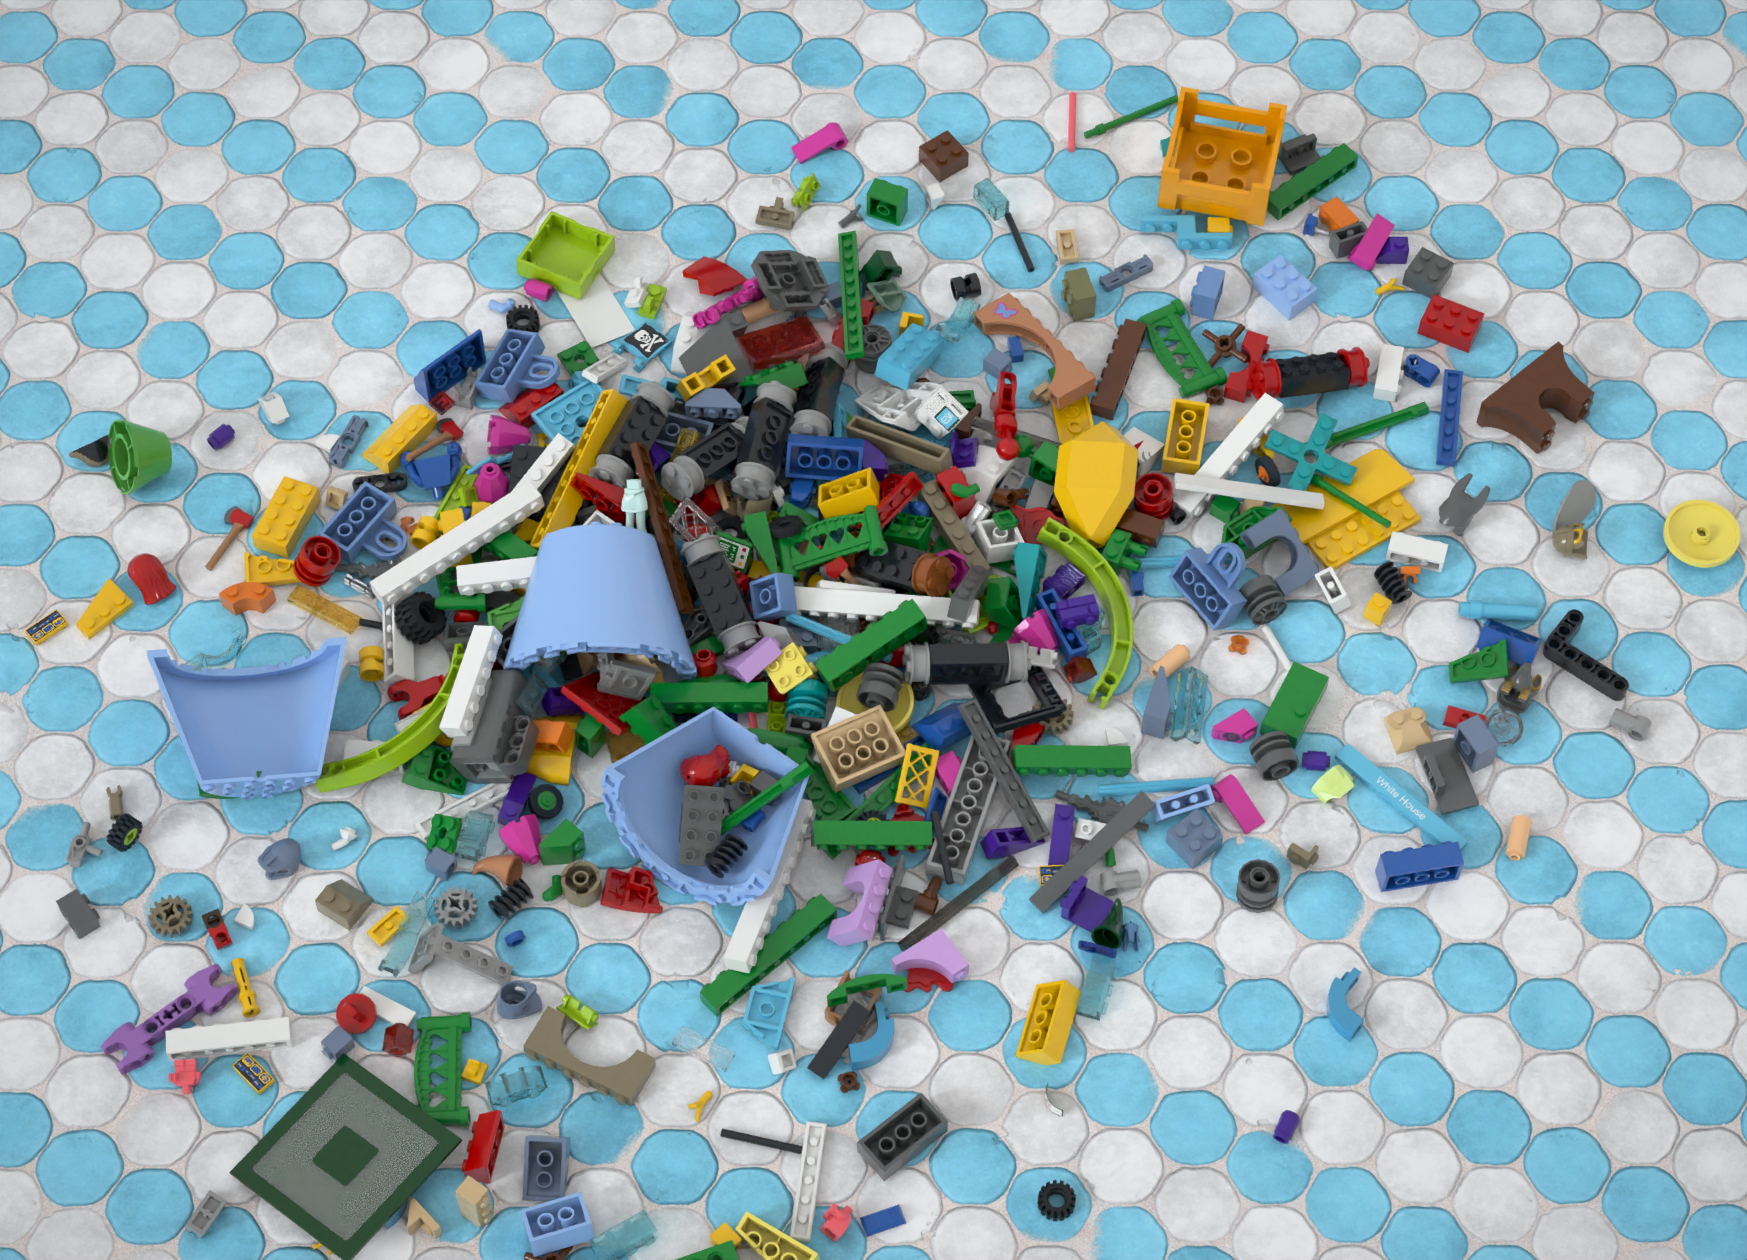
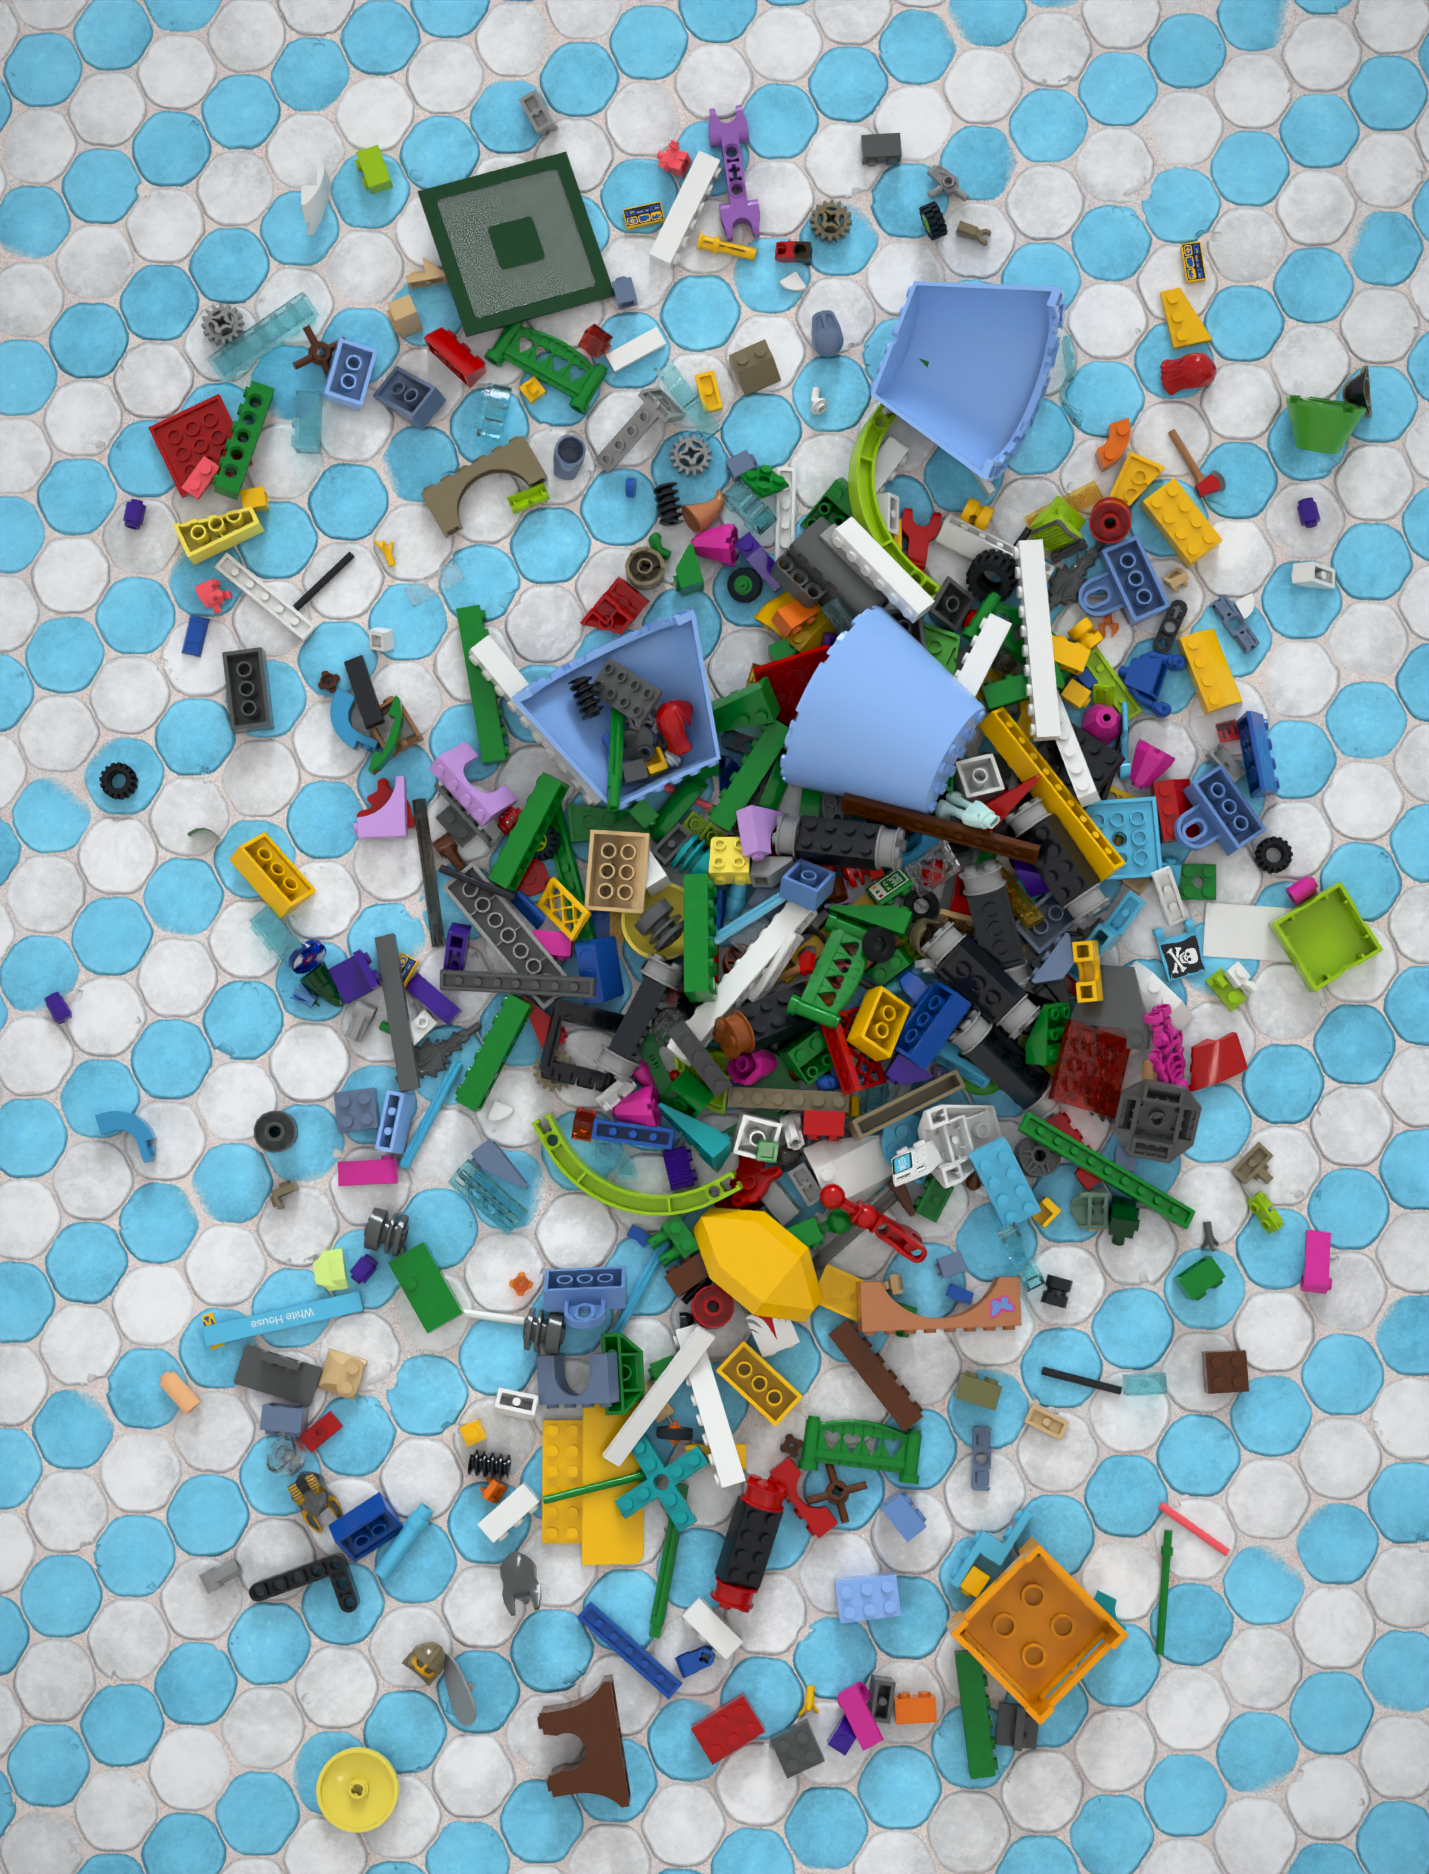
camera: 130 degrees right, 25 degrees up
red tile [336,993,377,1034] -> none
piece [406,418,464,462] -> none
light blue arm [488,298,516,313] -> none
red head [693,649,718,677] -> none
medium azure wing [742,977,796,1051] -> none
light grey pin [818,298,842,325] -> none
white slope [925,183,944,211] -> none
dark purple bracket [949,432,979,468] -> none
green arm [951,483,980,499] -> none
reddish brown pin [992,487,1029,507] -> none
dark purple brick [1055,594,1100,629] -> none
light nougat brick [1149,644,1190,679] -> none
dark pink slope [1211,708,1258,744] -> none
blue piece [1303,214,1330,237] -> none
blue brick [1375,841,1464,892] -> none
green wing [1449,639,1509,684] -> none
none -> lime piece [1030,496,1086,552]

